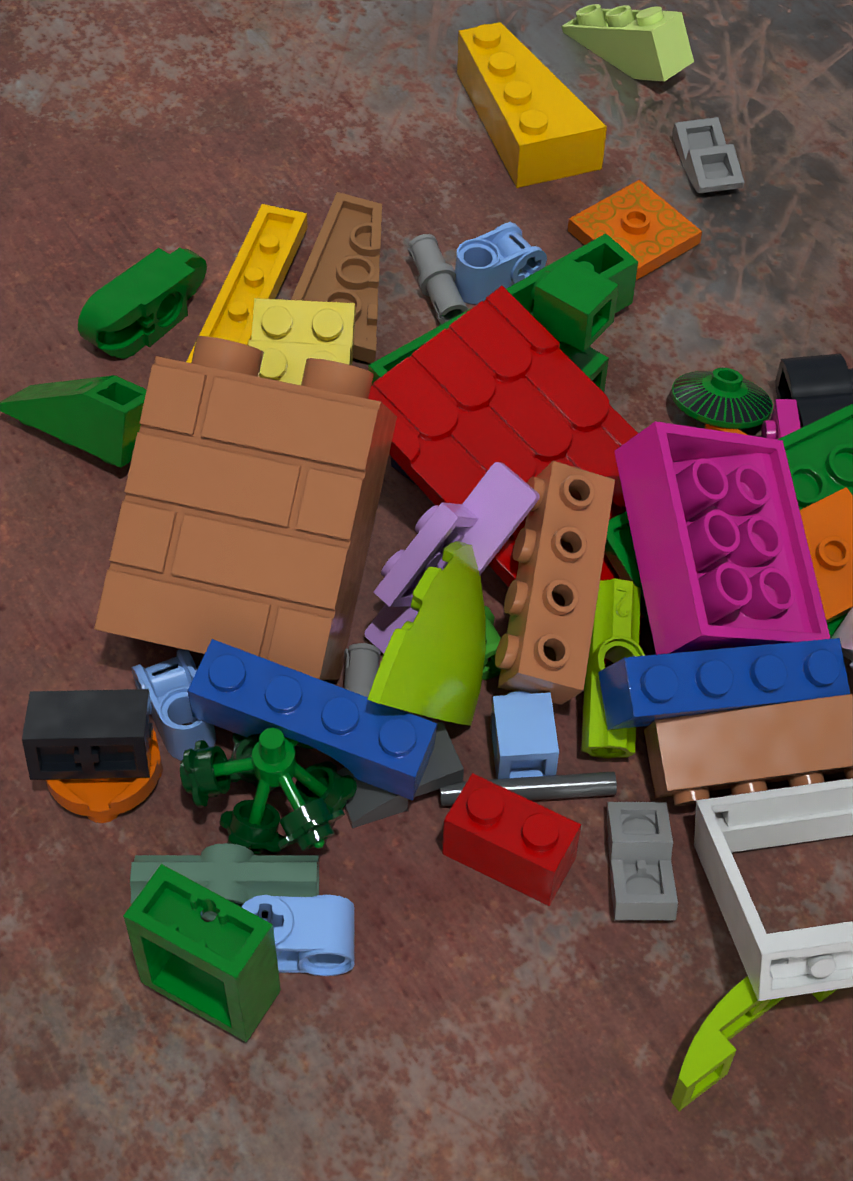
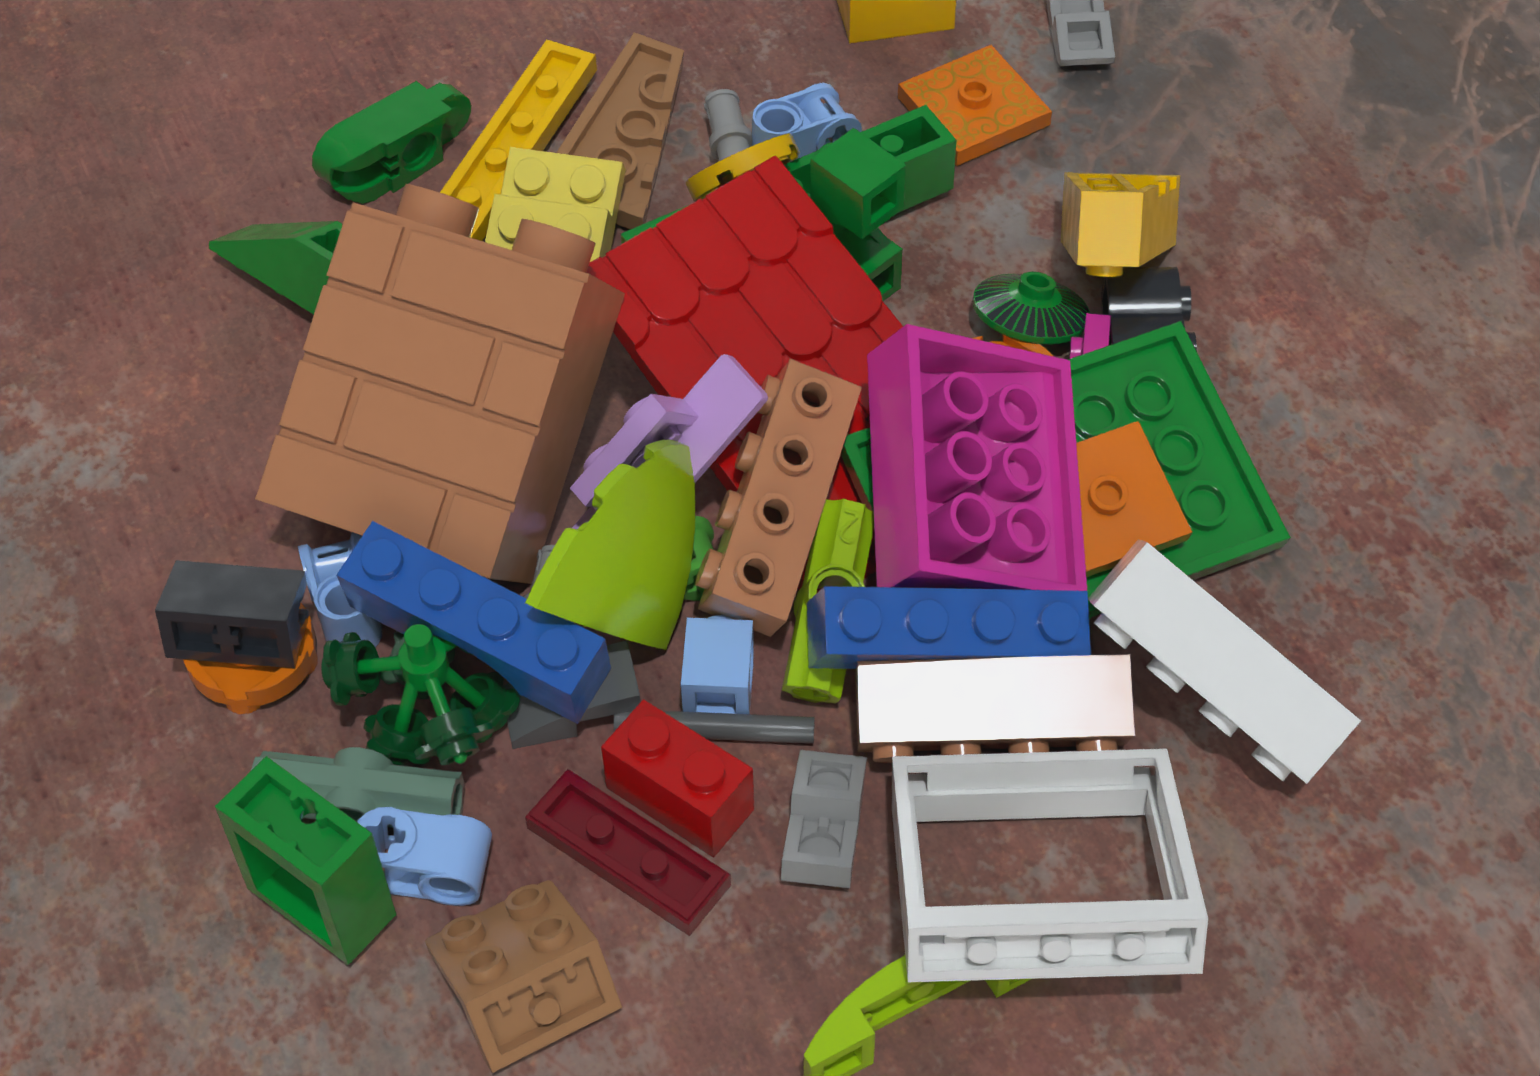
camera: 10 degrees right, 0 degrees up
none -> medium nougat bracket [425,880,622,1073]
none -> dark red tile [525,769,731,936]
none -> yellow tile [685,133,800,202]
none -> yellow wedge [1061,172,1180,277]

